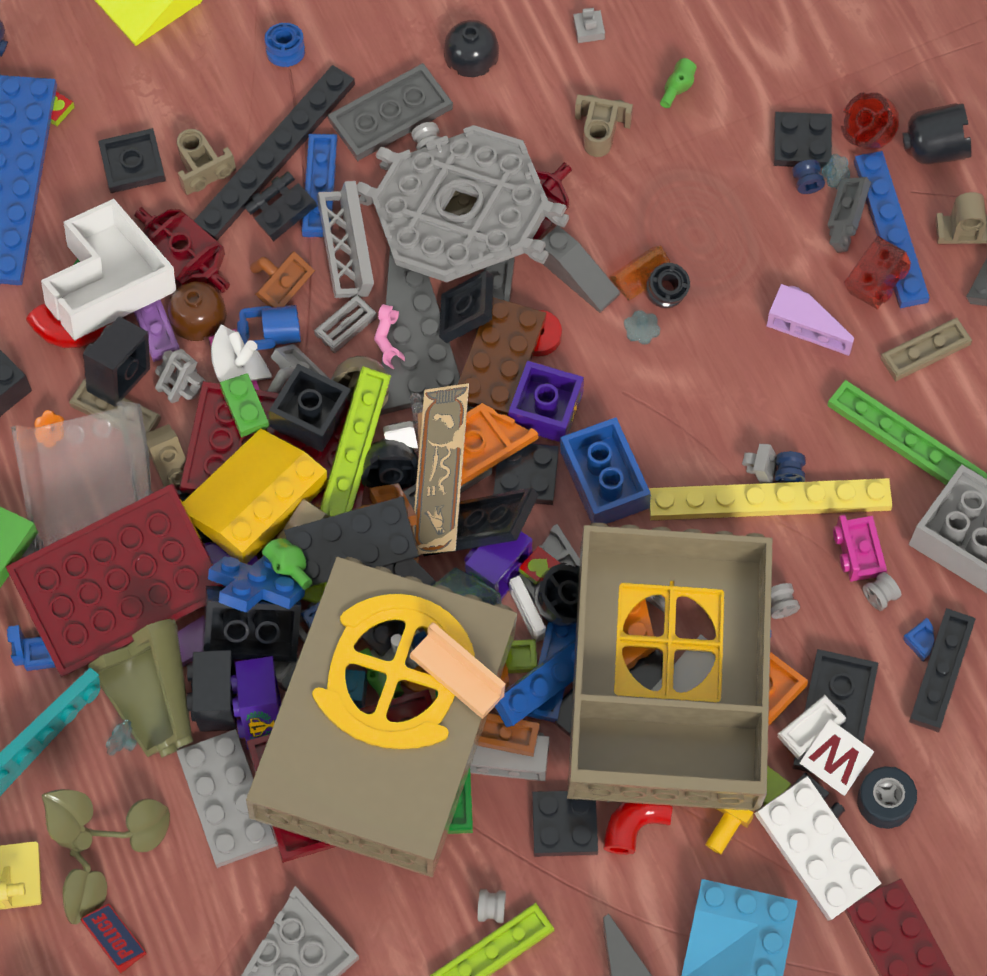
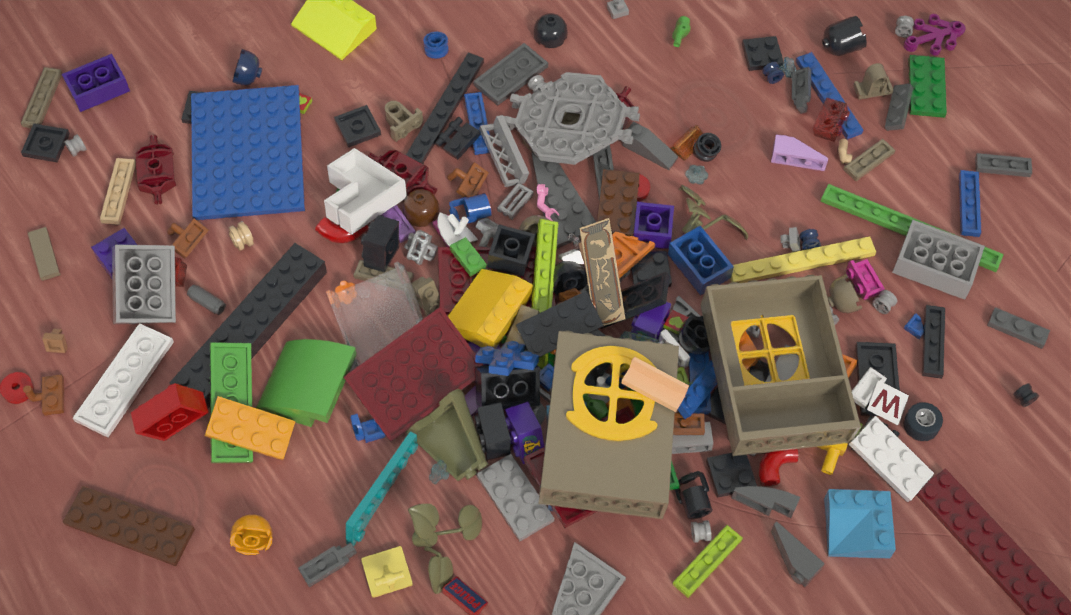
camera: 15 degrees left, 5 degrees down
bright green piece [262,538,312,589] -> none
black plate [439,270,494,343] -> none
dark tan pin [575,95,633,157] -> none
clear red cylinder [841,92,899,150] -> none
none -> black piece [674,471,713,520]
none -> olive plant [679,185,748,240]
none -> dark grey slope [732,486,801,518]
none -> dark tan cylinder [827,274,862,313]
none -> tan arm [838,139,852,164]

